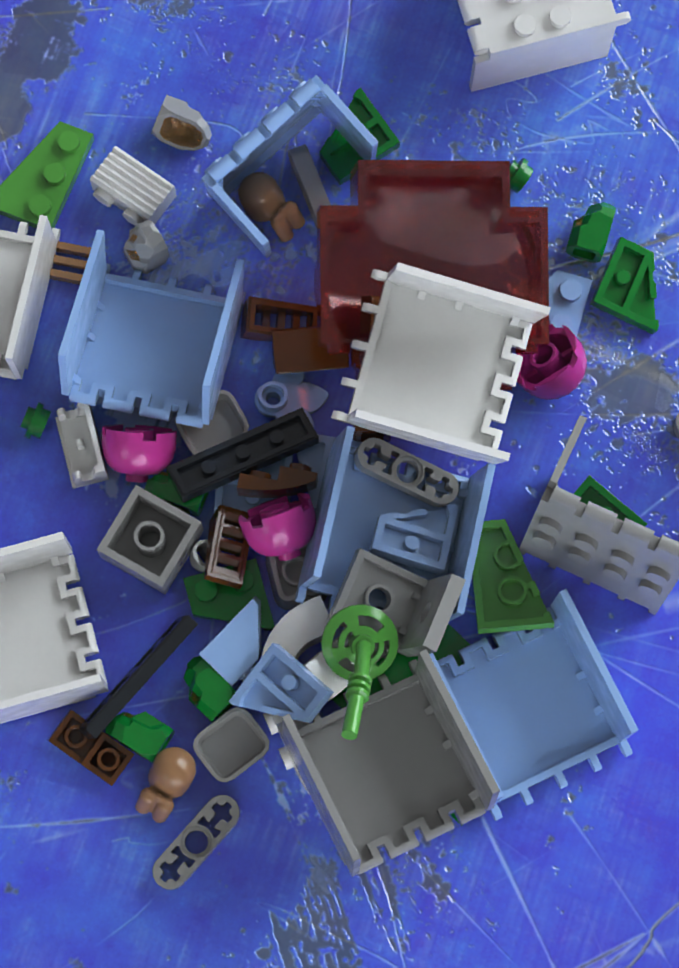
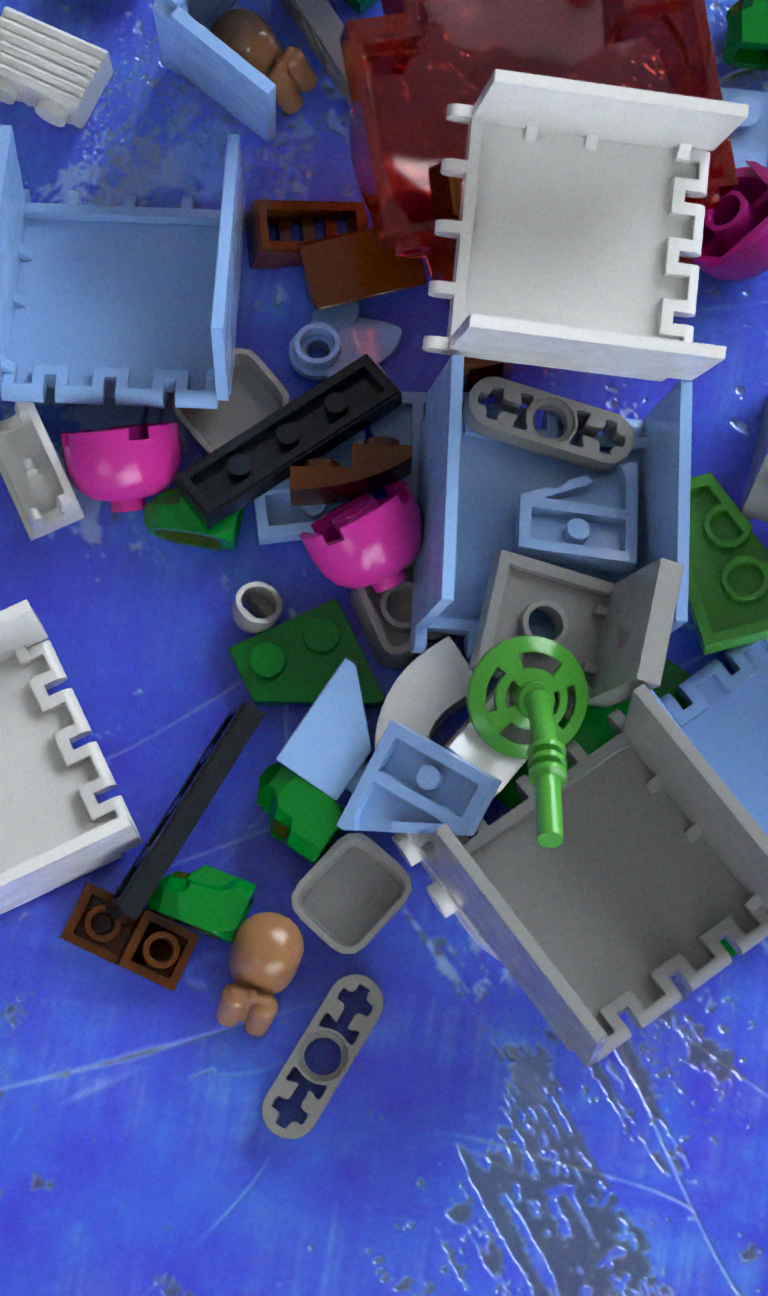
camera: 10 degrees left, 0 degrees up
light grey brick [96,485,204,595] -> none
light grey rock [123,220,169,274] -> none
reddish brown slope [204,505,249,589] -> none

